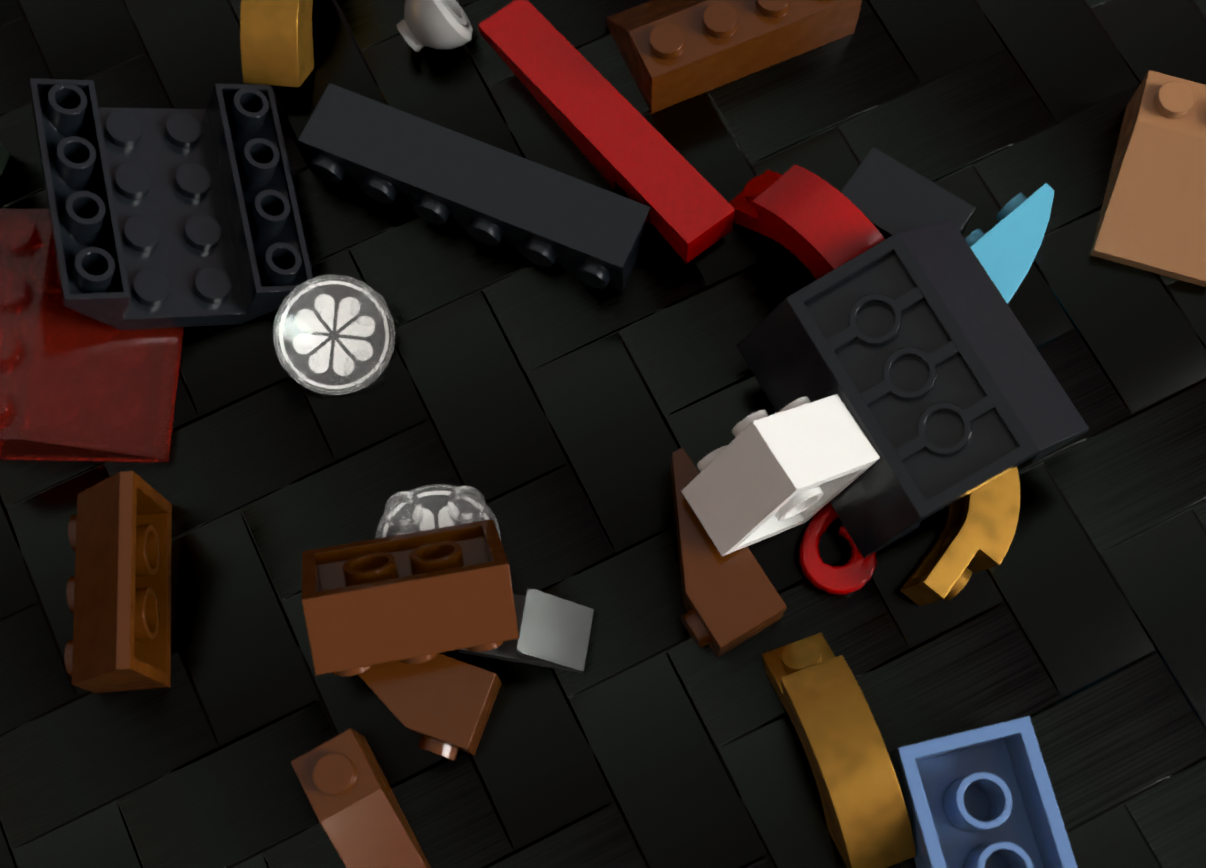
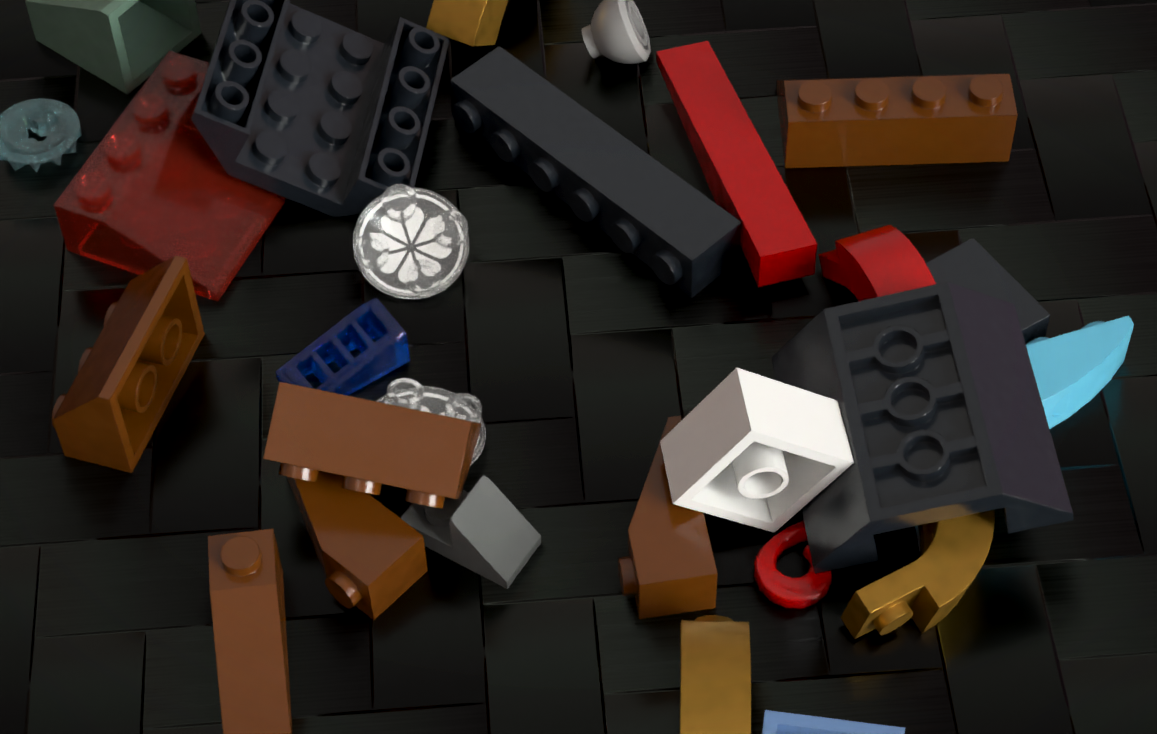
camera: 20 degrees right, 20 degrees down
none -> clear blue slope [275,298,410,395]

